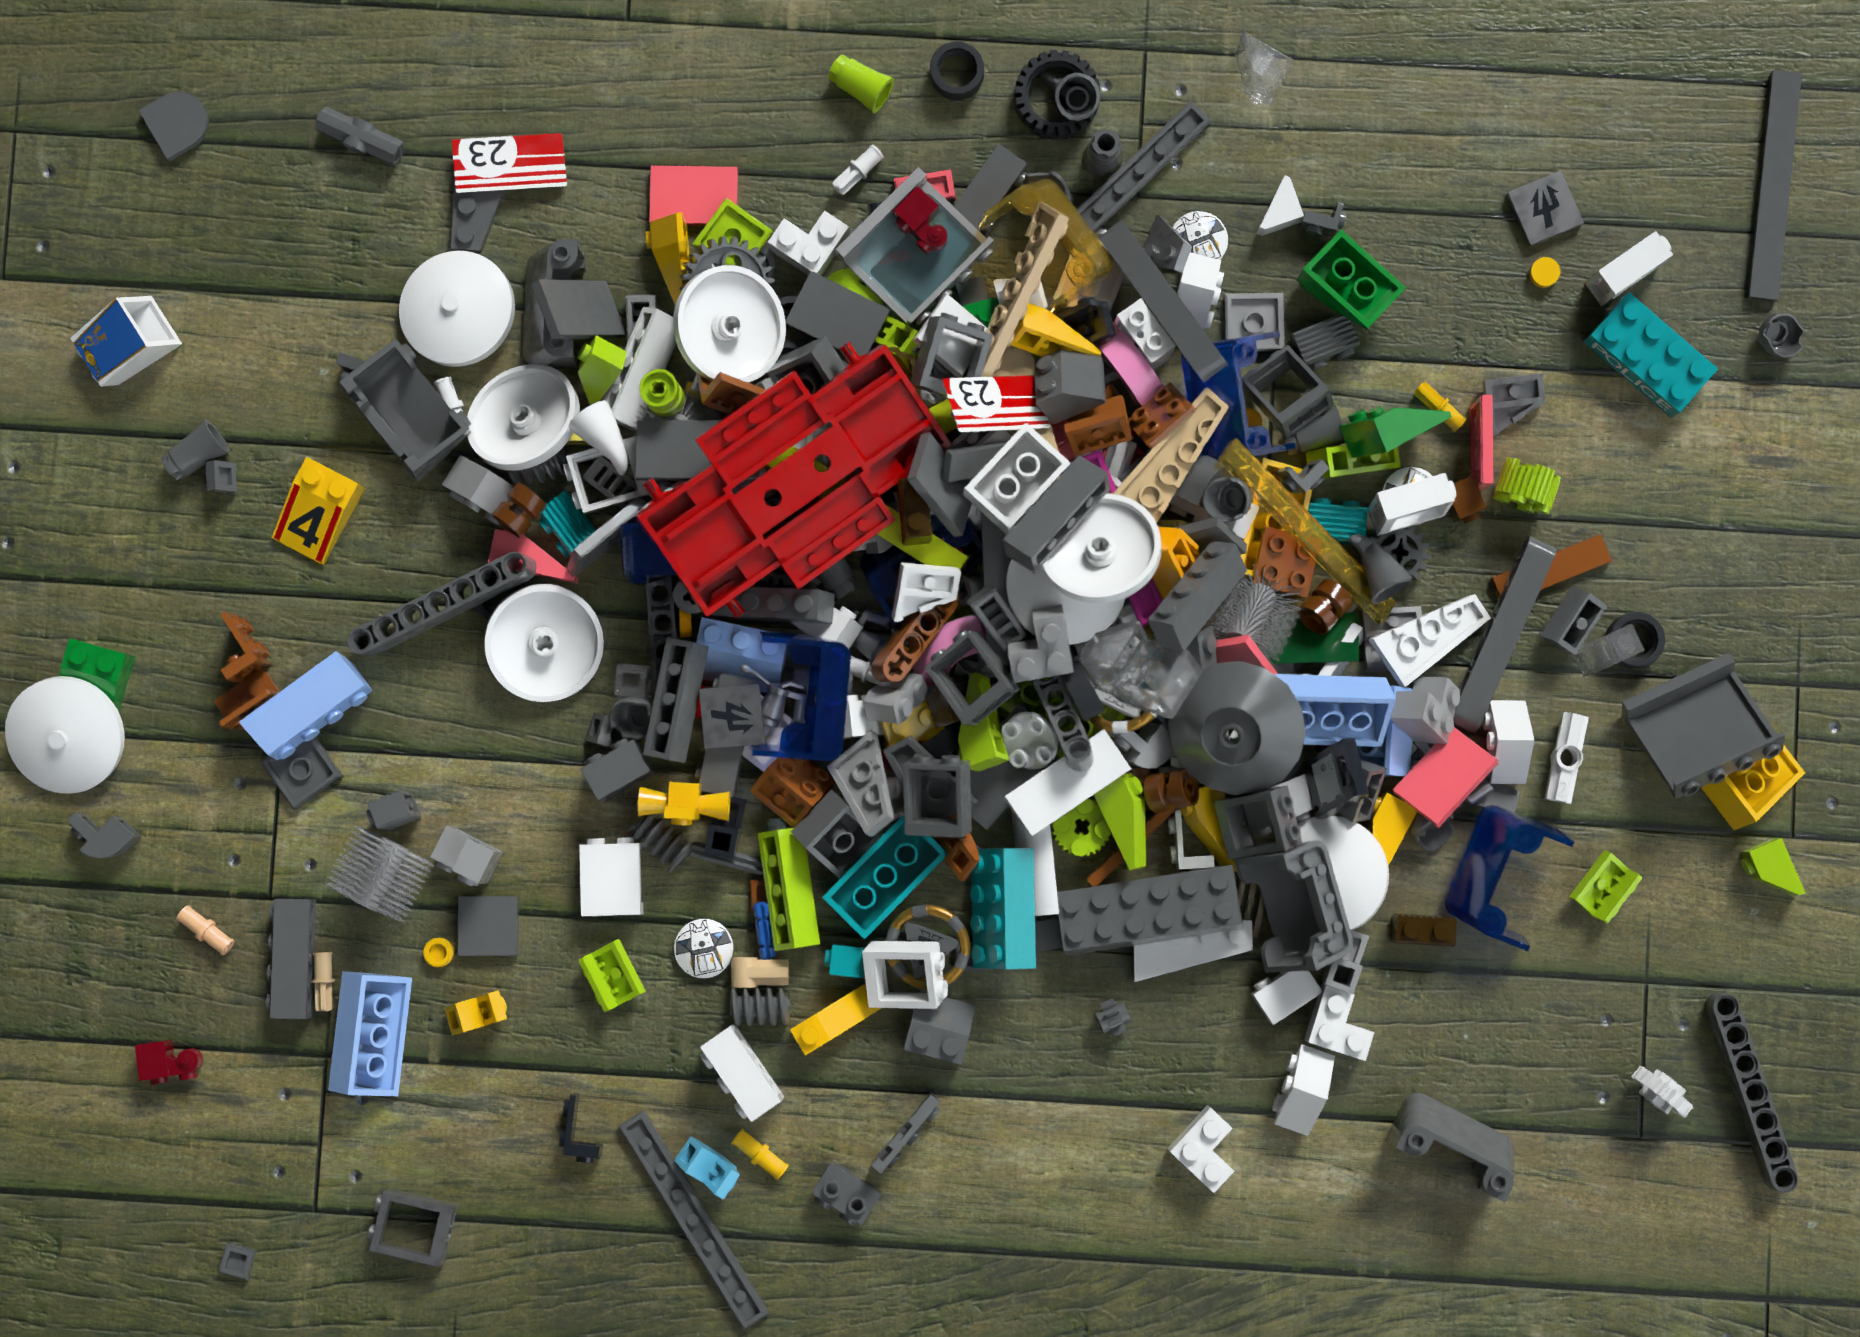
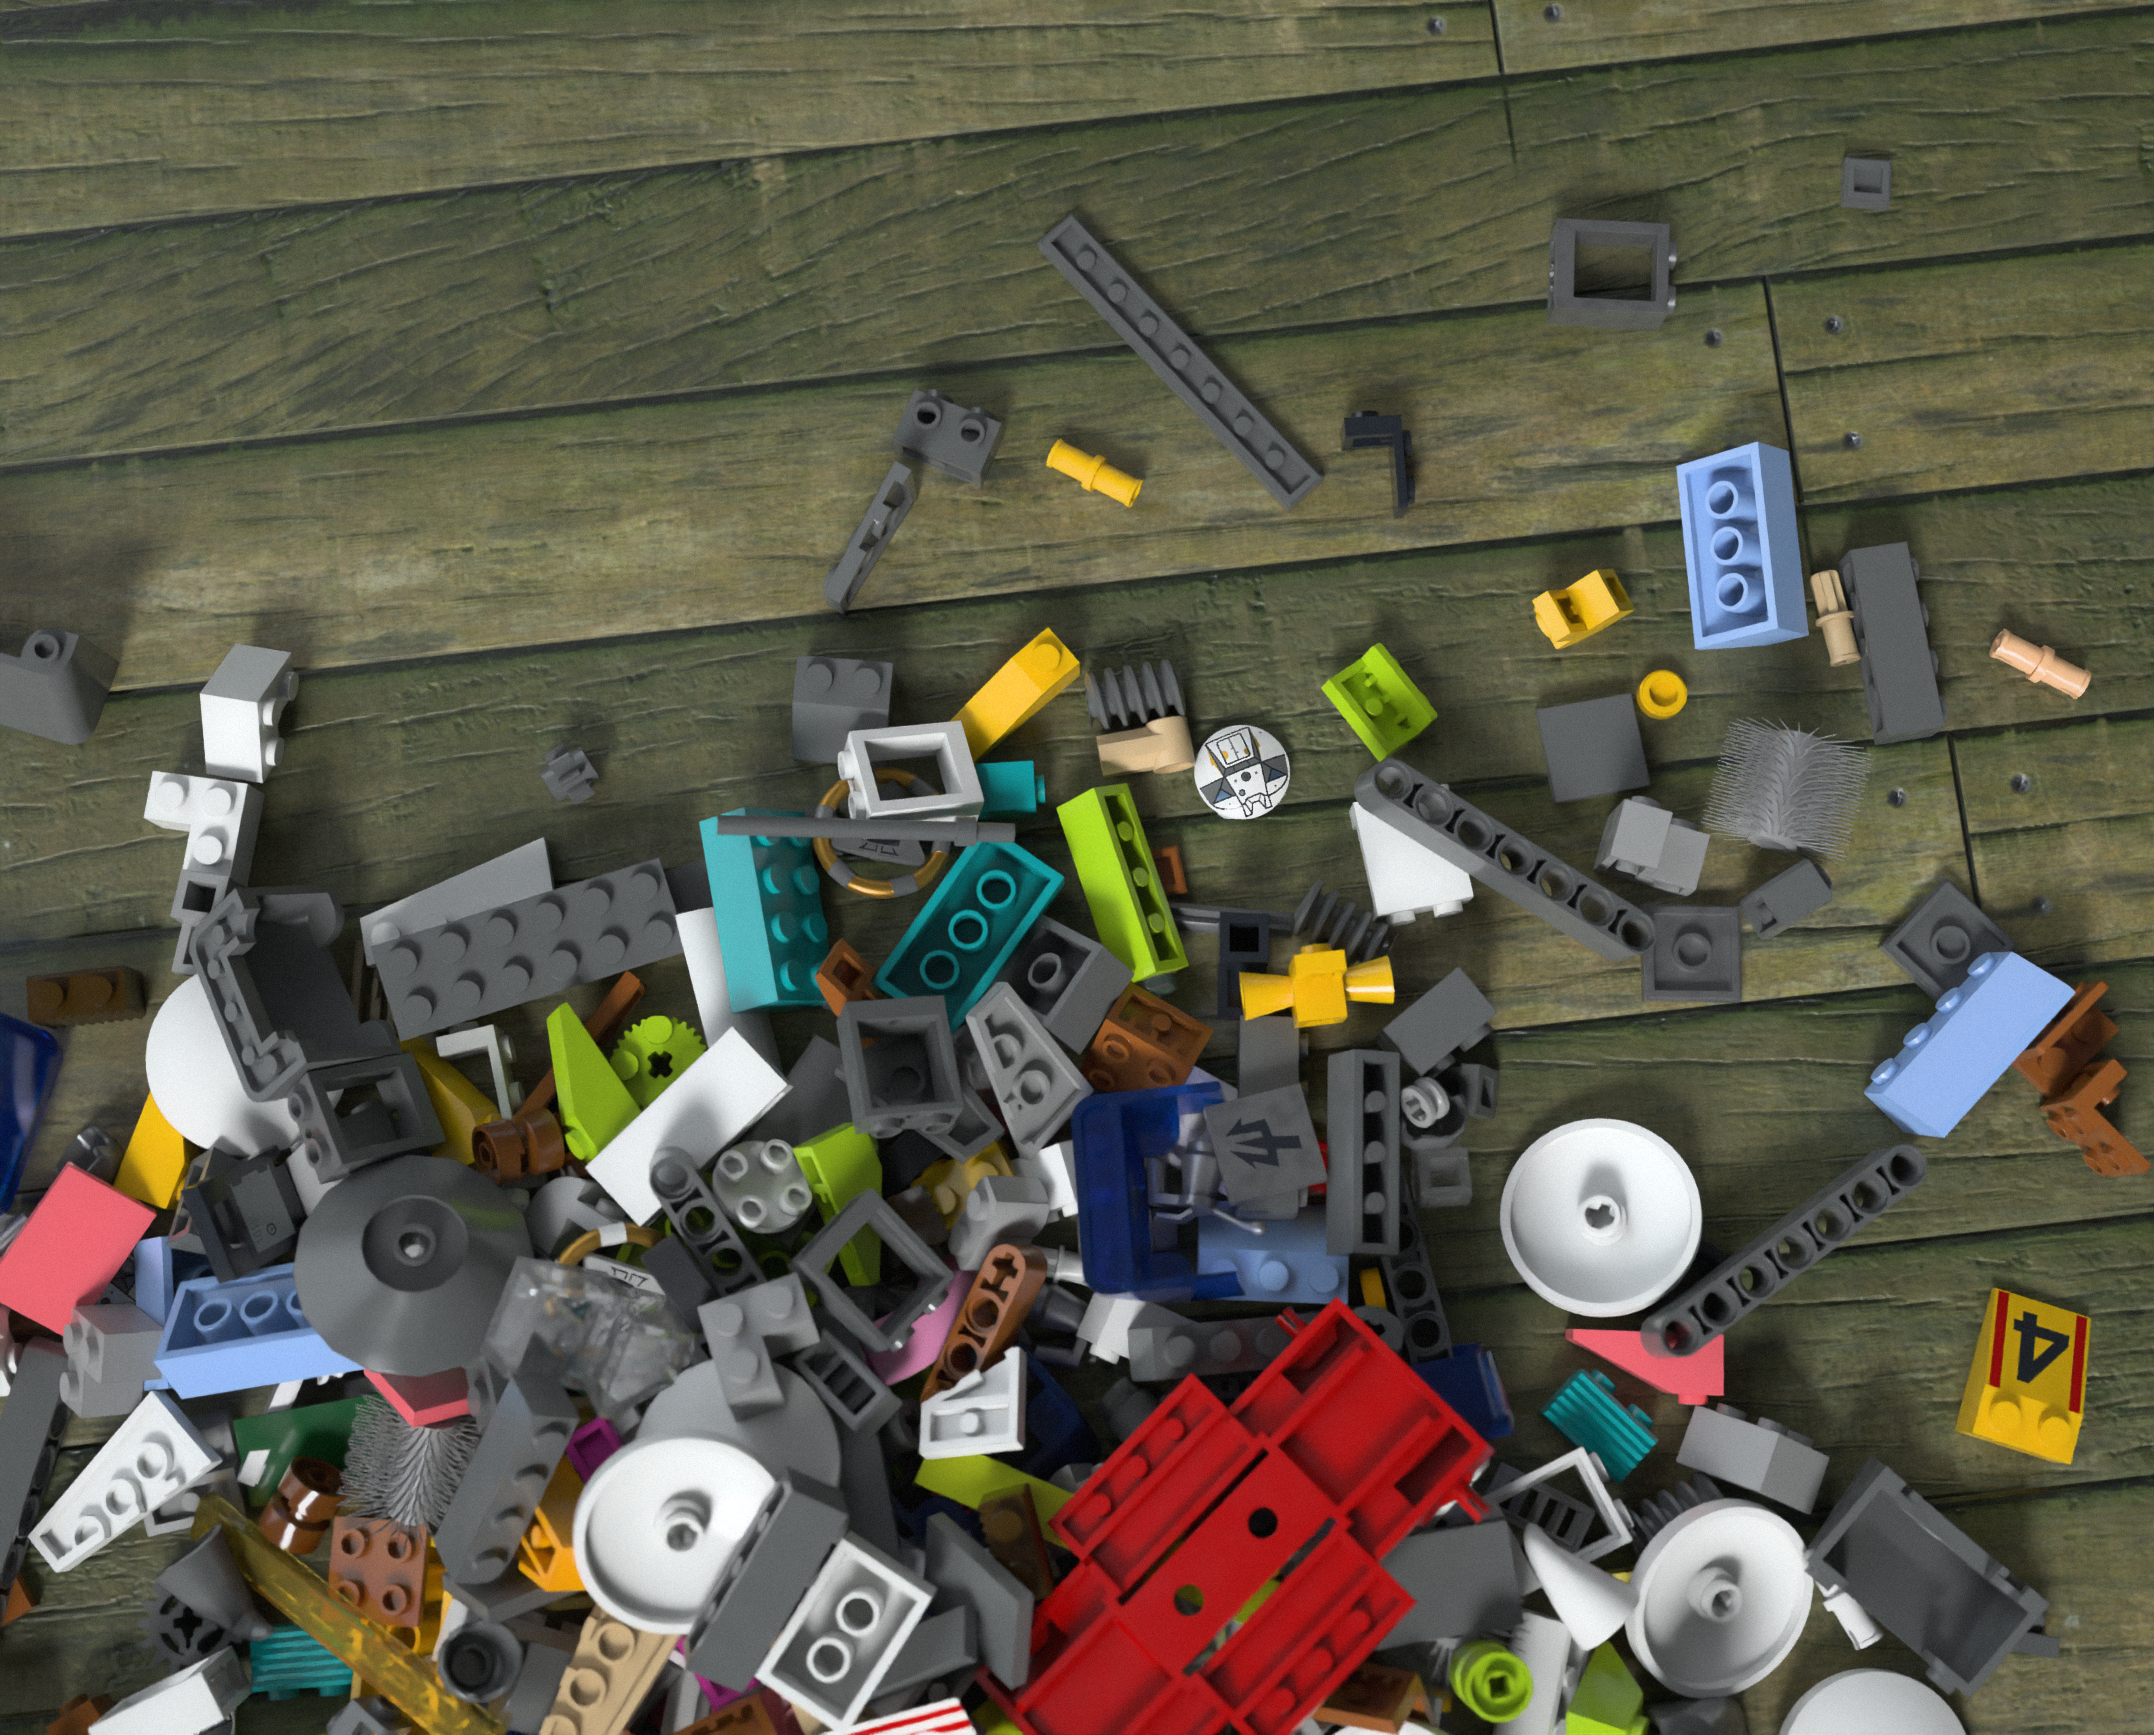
camera: 170 degrees right, 5 degrees down
dark red brick [135,1039,203,1085] -> none
reddish brown wheel [491,482,547,538] -> none
dark grey tile [566,496,646,577] -> none
medium azure brick [674,1136,740,1200] -> none
white brick [700,1023,784,1122] -> none
blue axle [753,902,776,960] -> none
white brick [1167,1105,1234,1193] -> none
white brick [1251,971,1323,1025] -> none
none -> dark grey bar [717,815,1015,847]
none -> dark grey beam [1354,759,1658,962]
none -> light grey bush [1399,1077,1449,1128]
none -> flat silver tile [1640,904,1742,1003]

